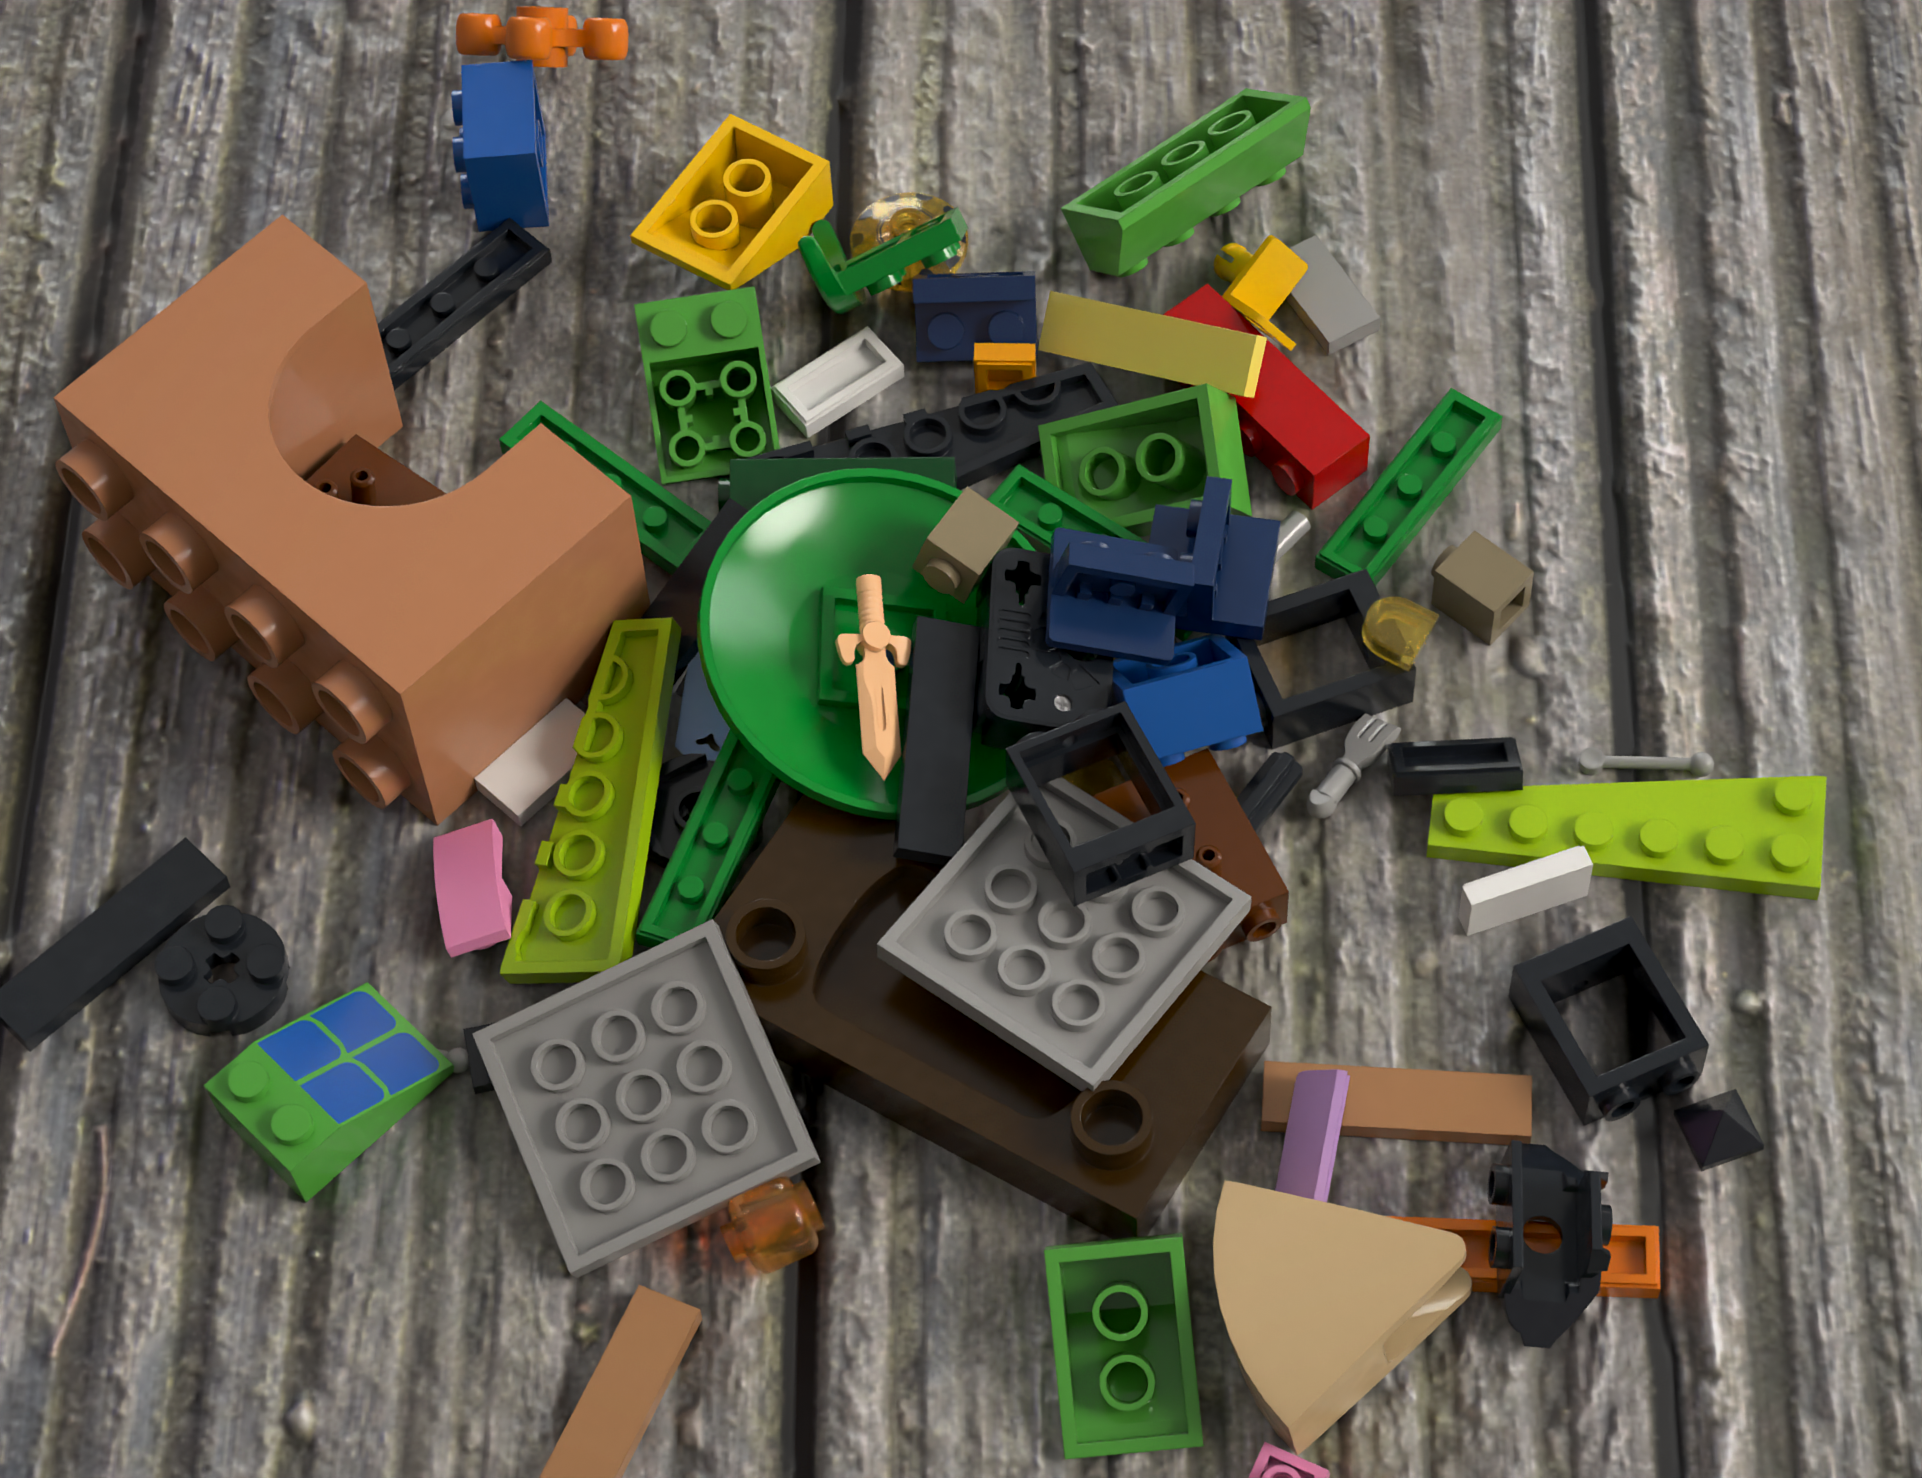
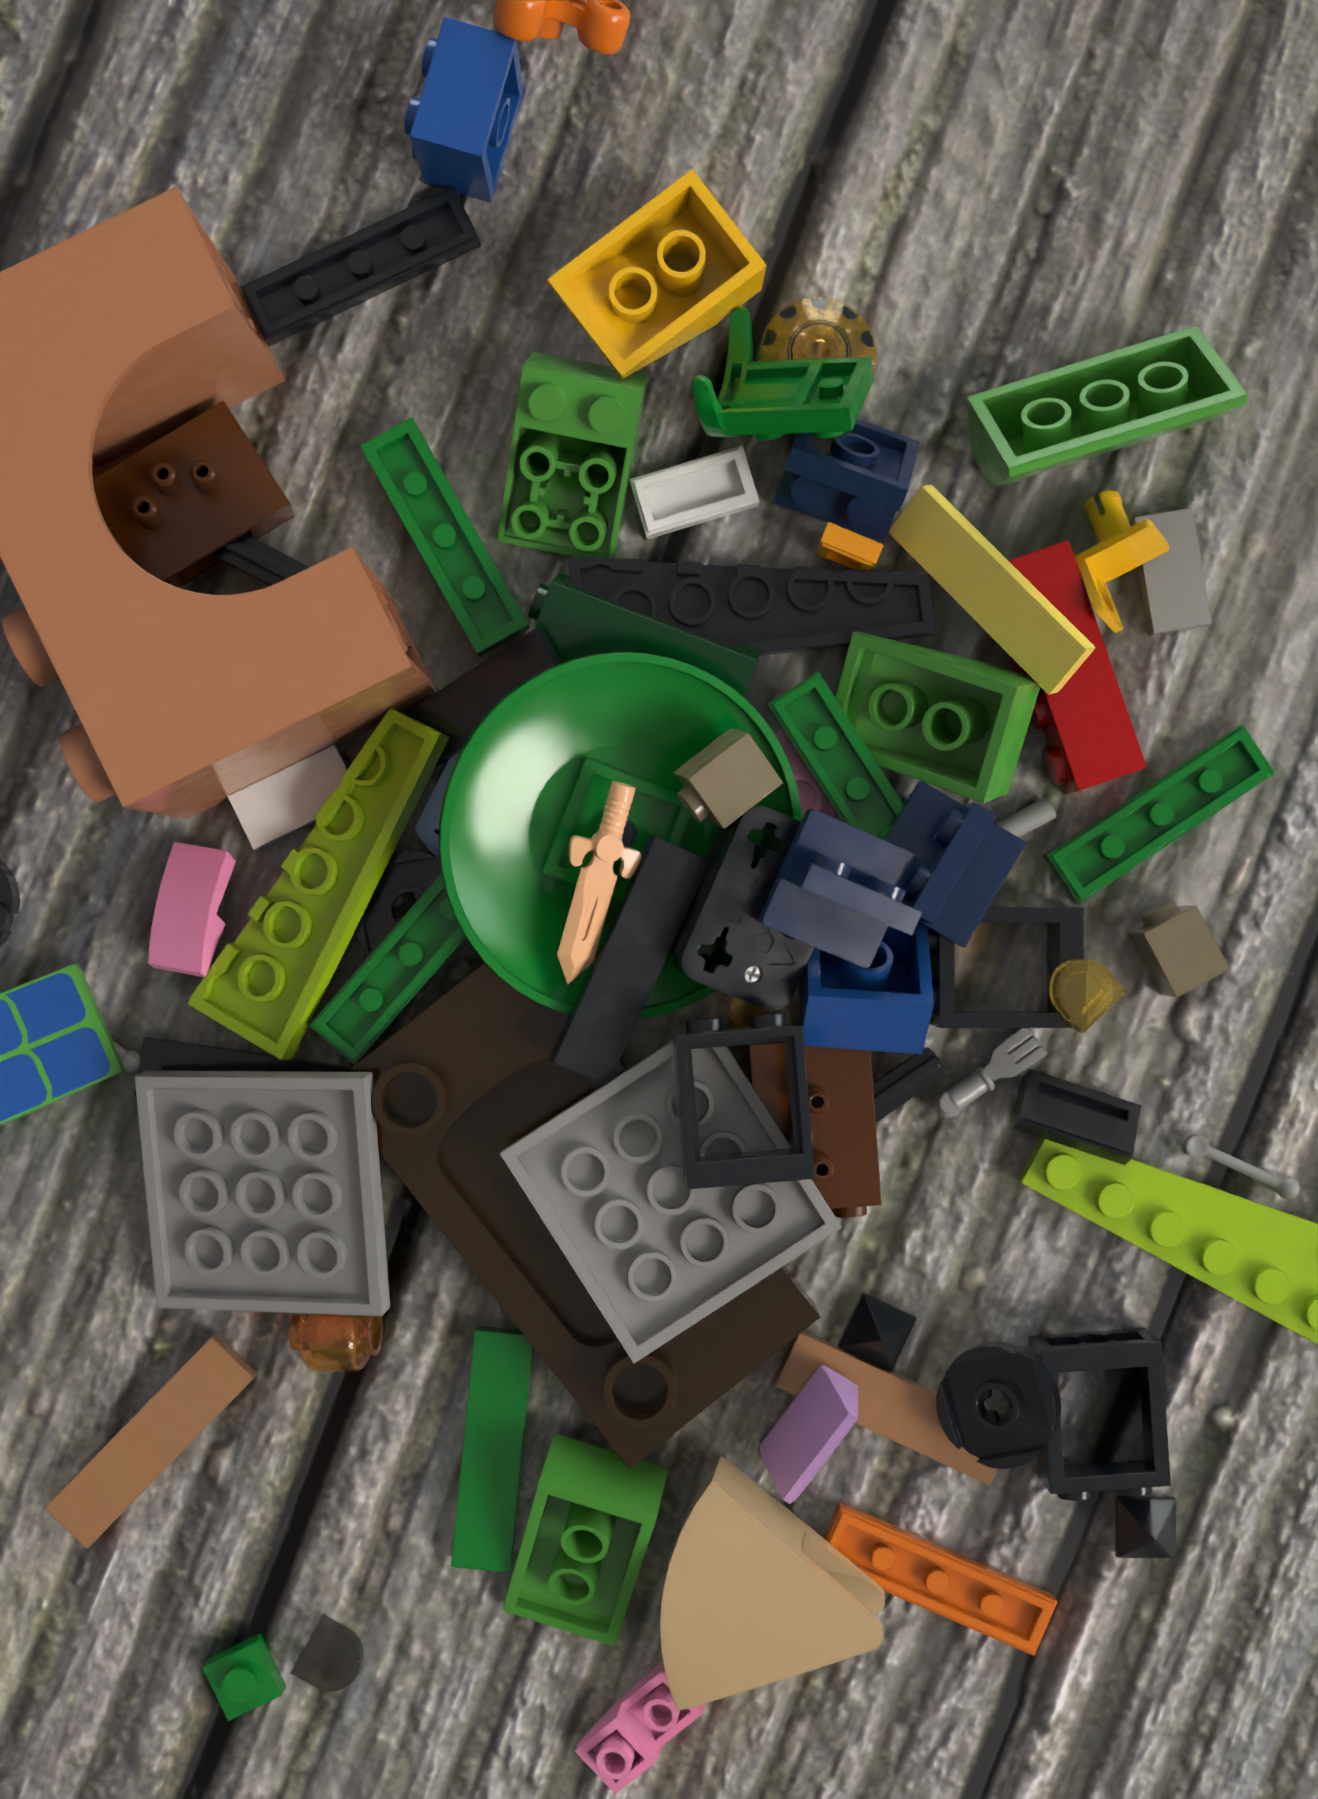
camera: 20 degrees right, 30 degrees up
white tile [1458,846,1593,936] -> none
black piece [1487,1140,1613,1349] -> none
none -> green tile [451,1326,533,1573]
none -> black slope [838,1292,917,1372]
none -> black plate [936,1341,1061,1469]

